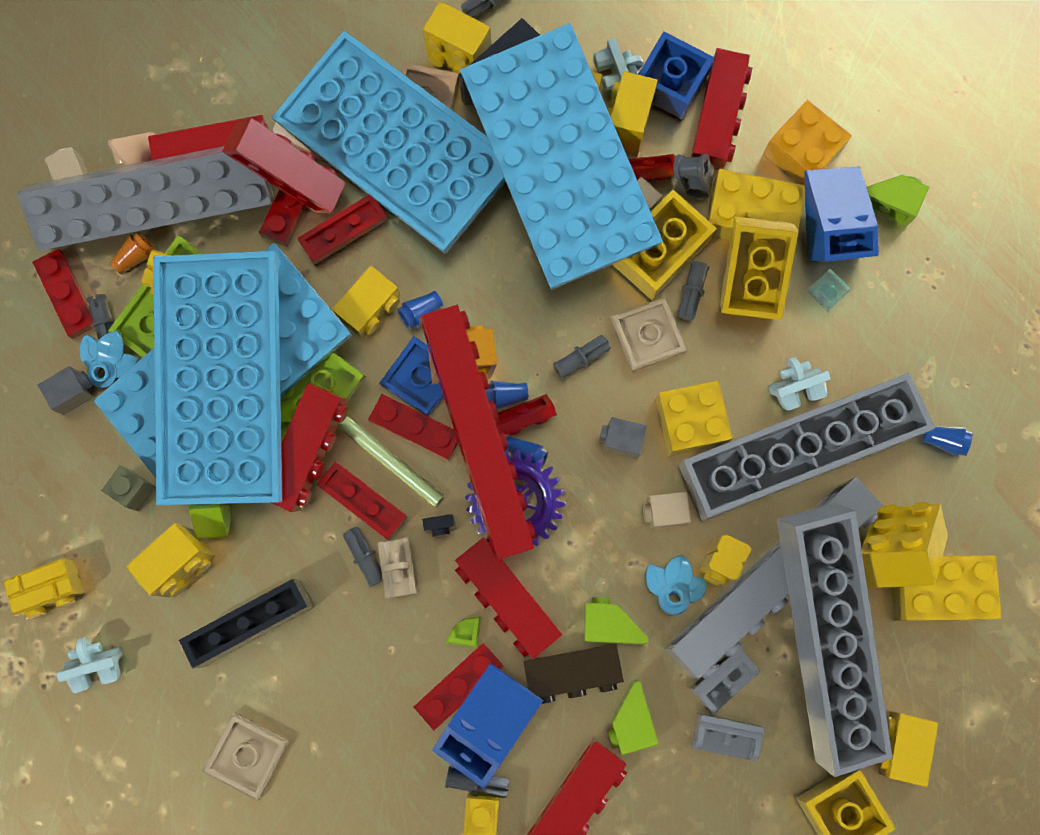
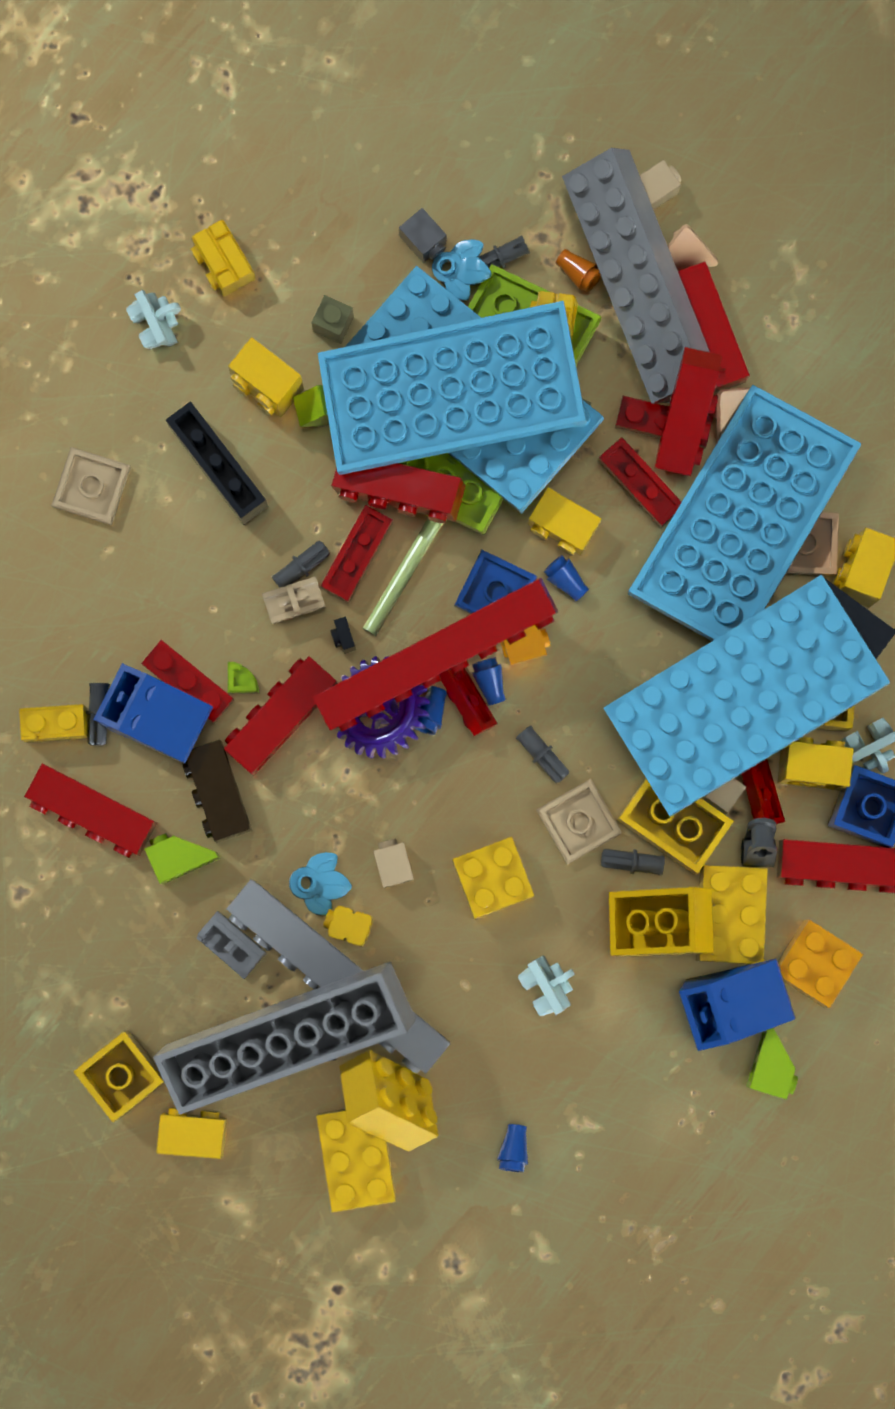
camera: 75 degrees right, 5 degrees up
red plate [32,248,93,339] -> none
red plate [368,394,458,461] -> none
lime slope [583,597,648,644] -> none
flat silver brick [599,417,647,459] -> none
light grey brick [679,372,935,521] -> none
light grey hinge [691,713,765,761] -> none
clear light blue plate [807,269,851,311] -> none

